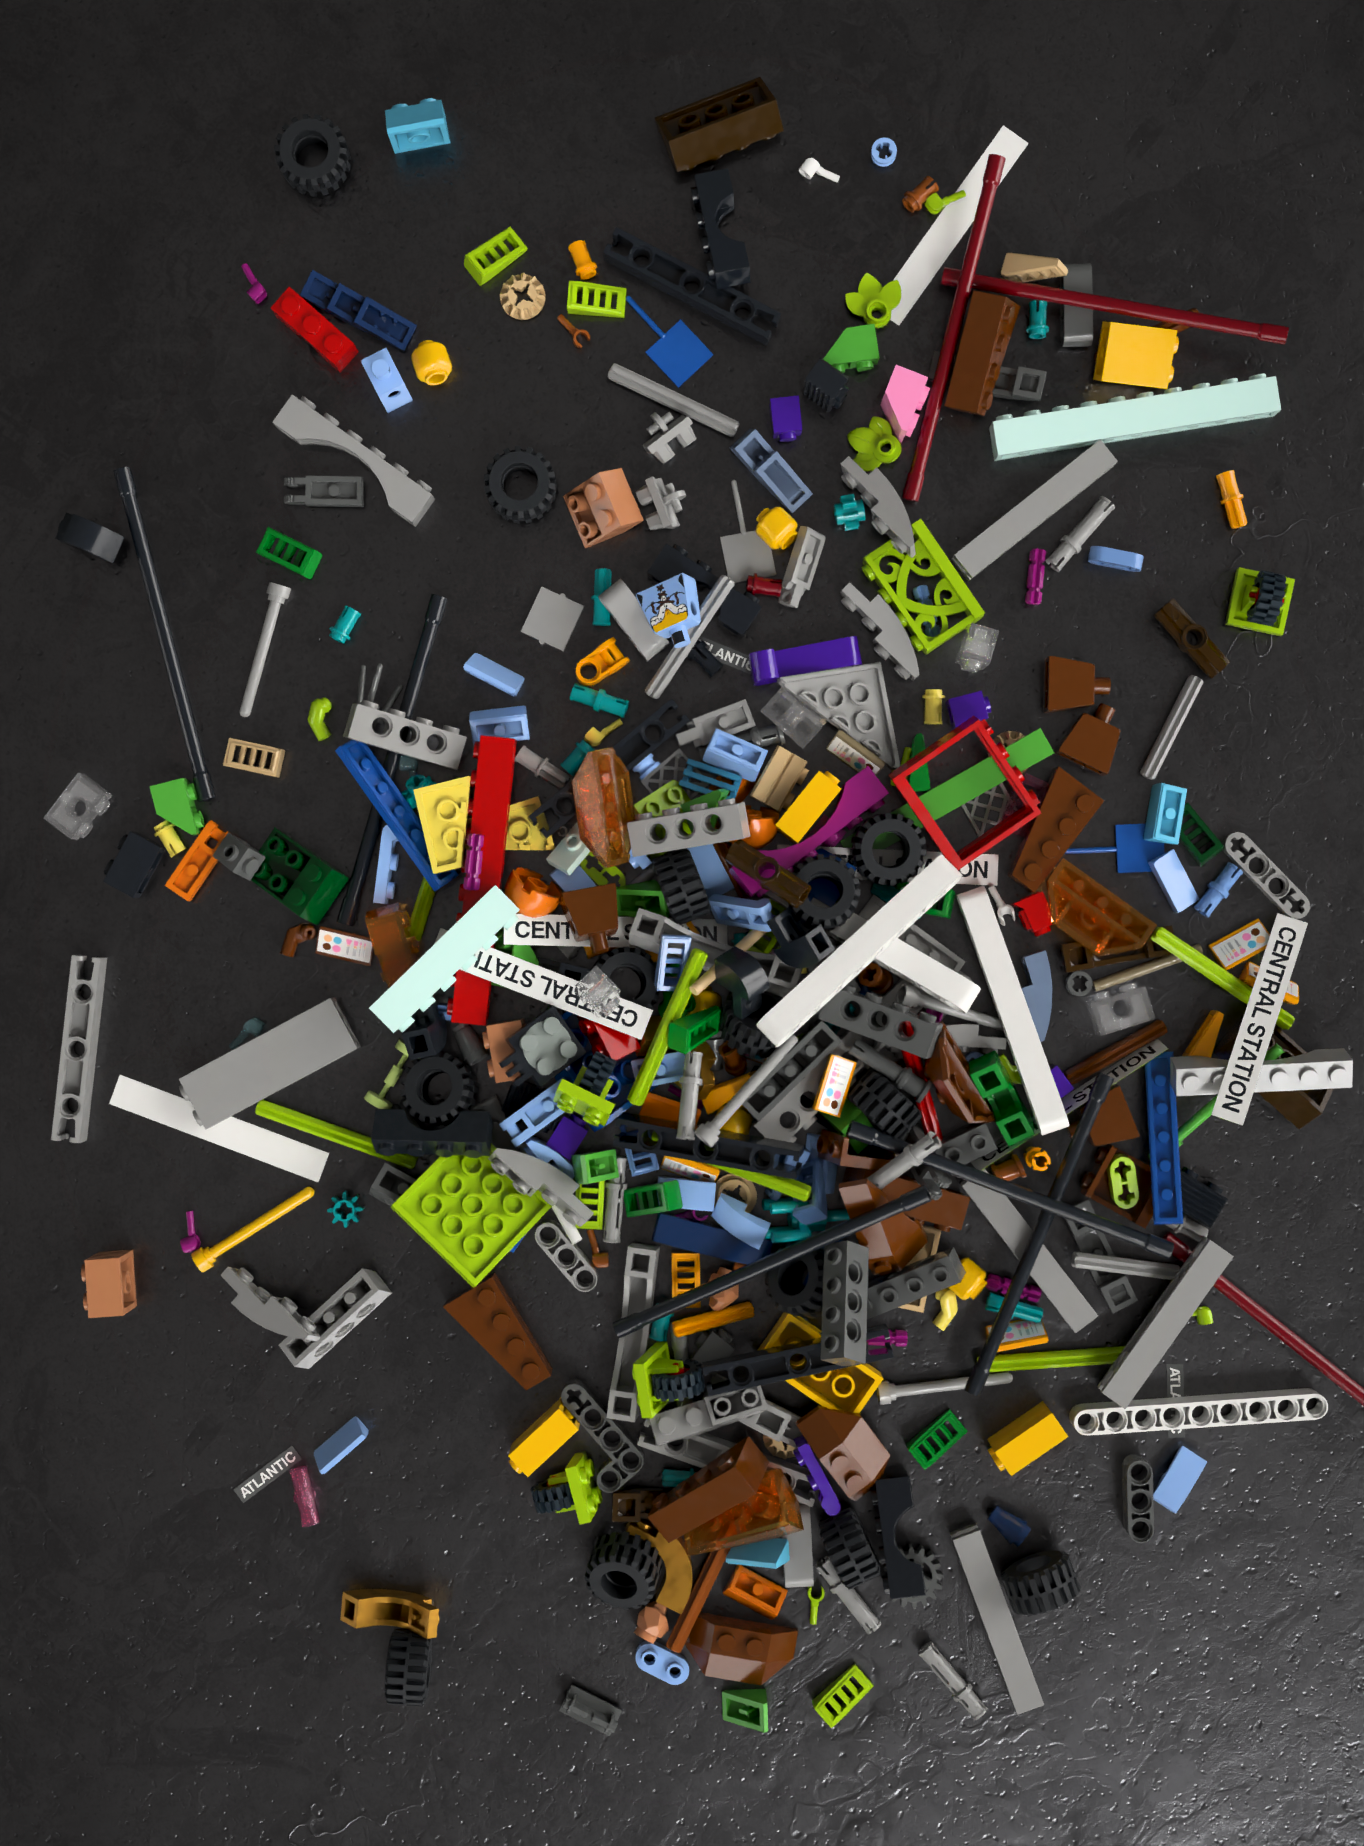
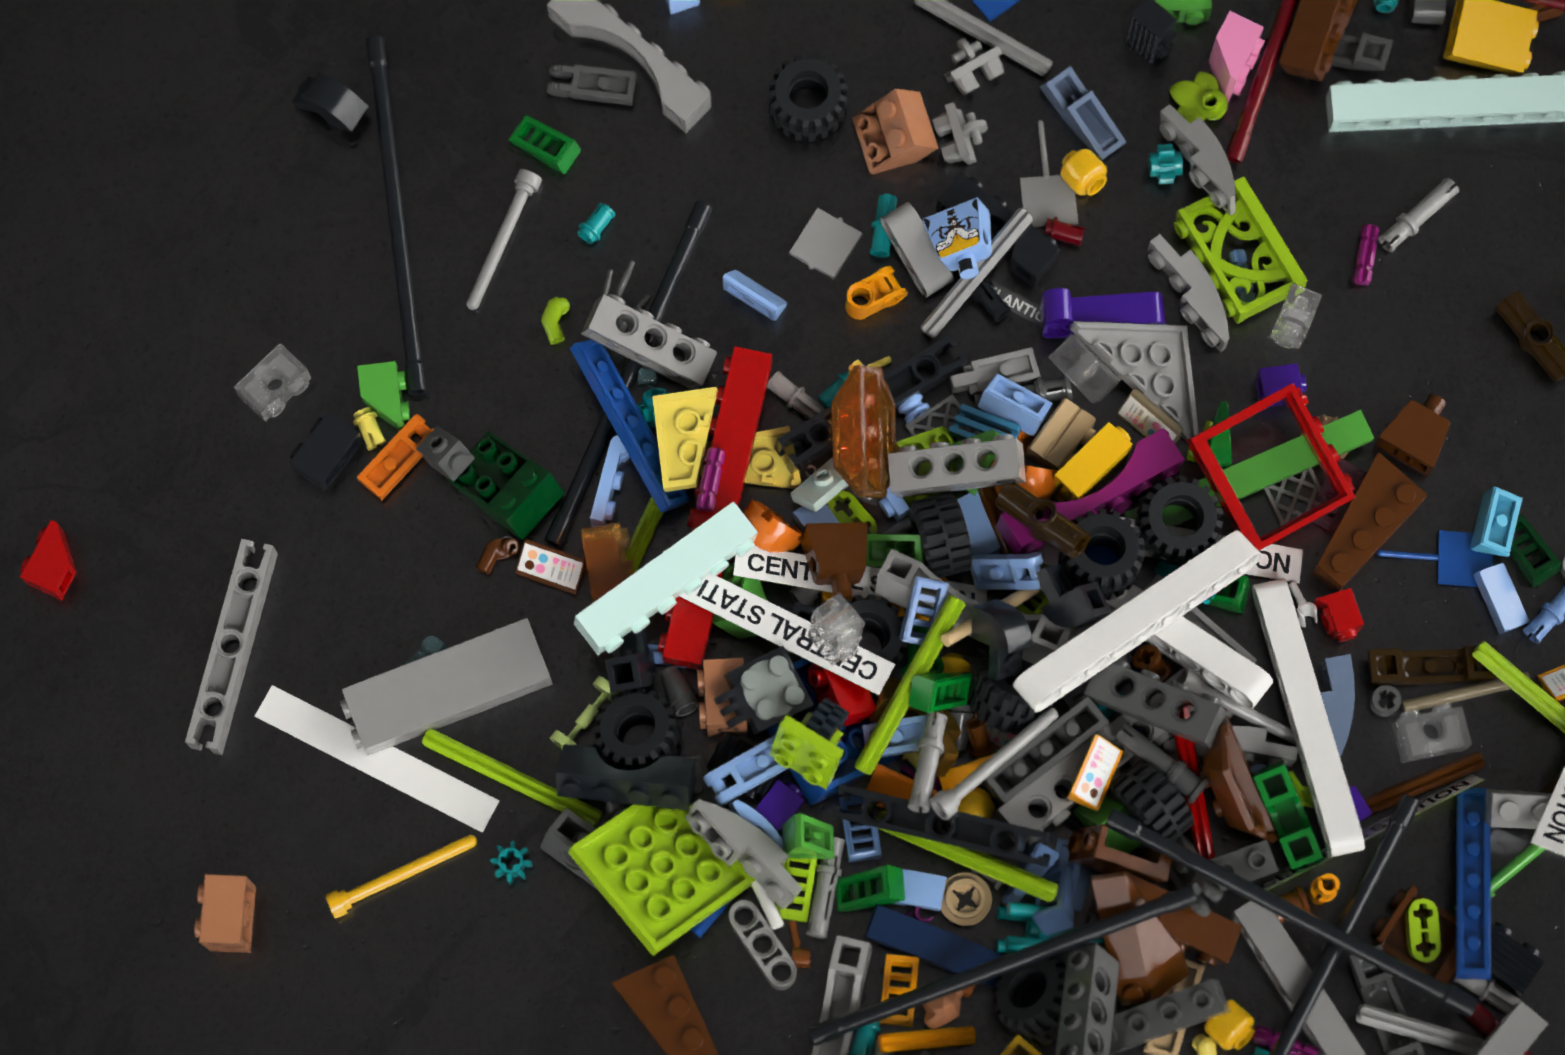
camera: 10 degrees right, 15 degrees down
magenta hand [180,1211,201,1253] -> none
light grey slope [221,1267,321,1342] -> none
tan slope [223,738,285,778] -> none
light grey brick [279,1268,392,1369] -> none
light blue slope [469,705,530,746] -> none
teal pin [570,683,629,718] -> none
slope [660,1156,720,1182] -> none
light blue slope [711,1193,771,1250] -> none
dark purple brick [769,395,802,442] -> none
light grey hinge [778,526,826,608] -> none
light grey pin [865,1131,942,1190] -> none
light yellow pin [922,689,945,724] -> none
light grey piece [951,439,1118,581] -> none
reddish brown torso [1044,656,1111,713] -> none
clear orange wedge [1047,858,1157,957] -> none
reddish brown torso [1066,1084,1140,1146] -> none
medium blue beam [1088,546,1144,572] -> none
light grey axle [1140,675,1203,780] -> none
light orange slope [1182,1010,1224,1058] -> none

